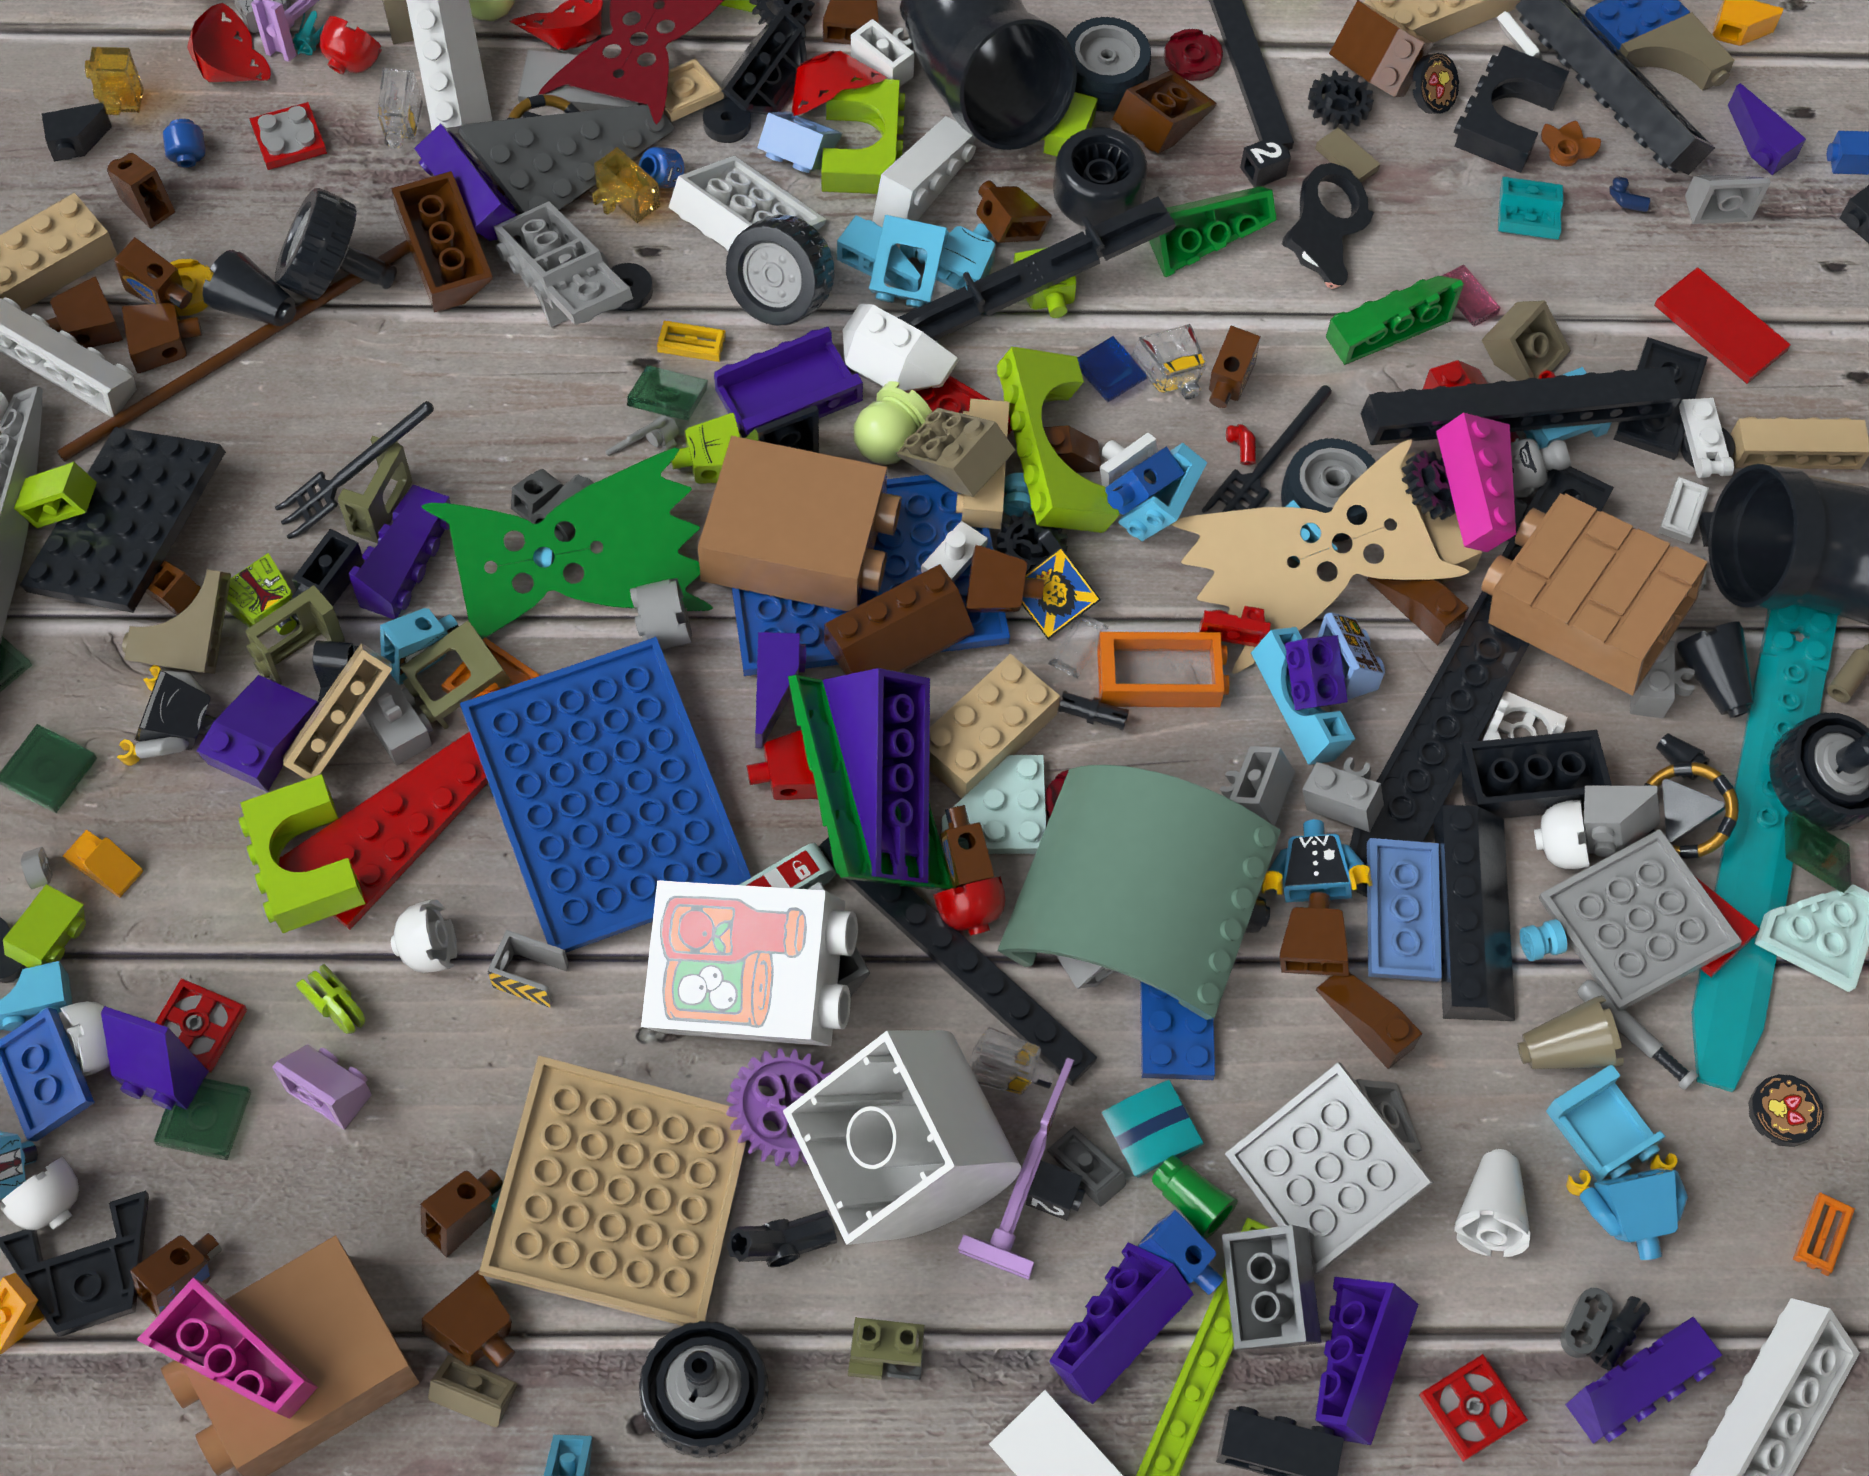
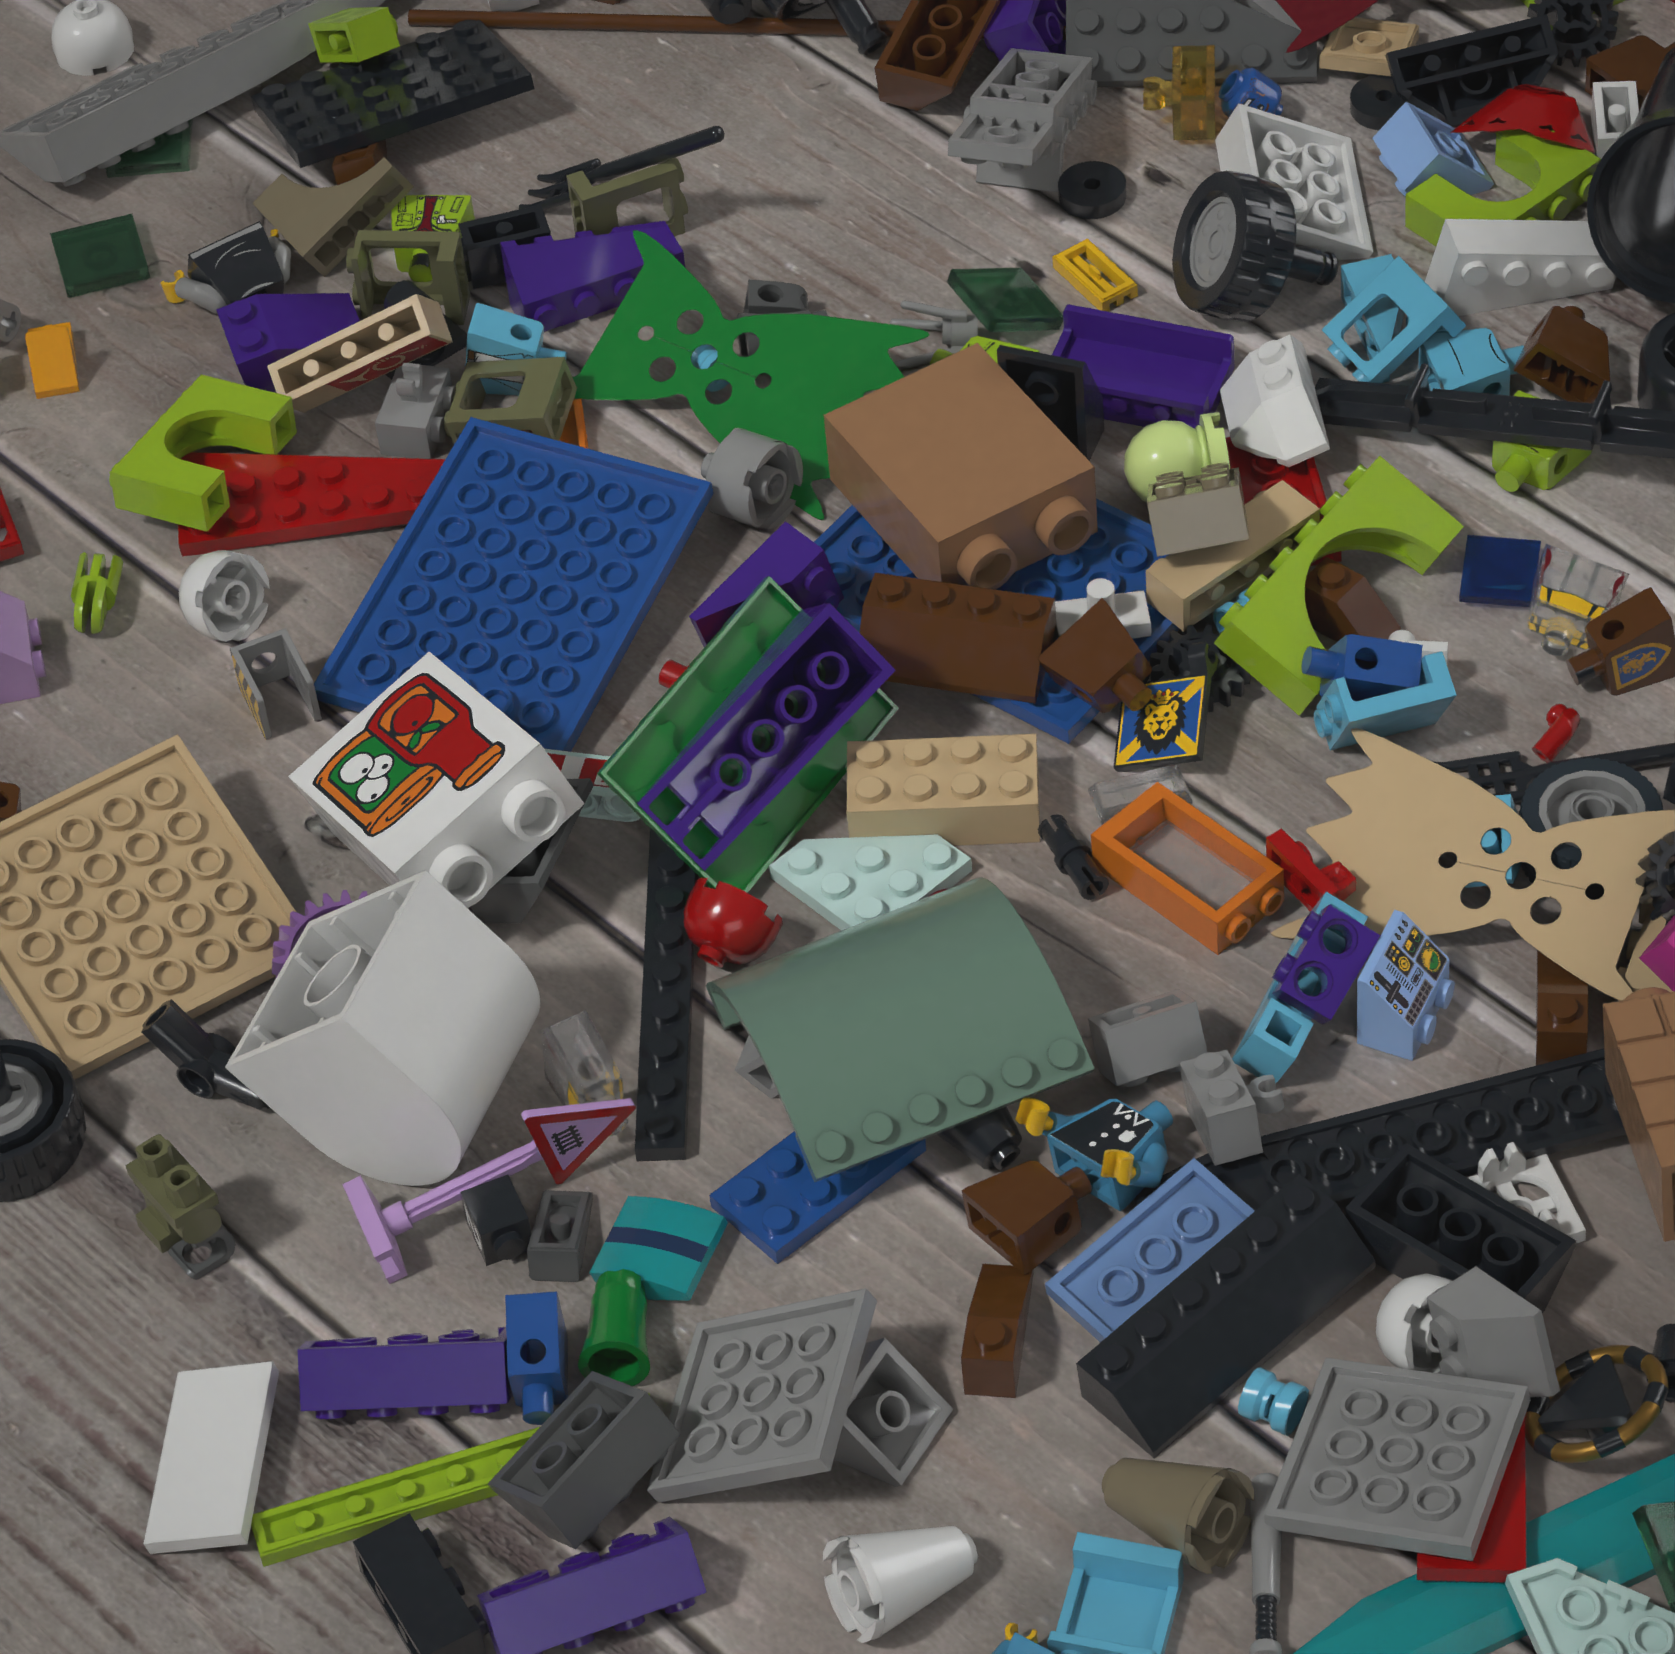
camera: 55 degrees right, 15 degrees down
reddish brown torso [940,805,995,889] -> none

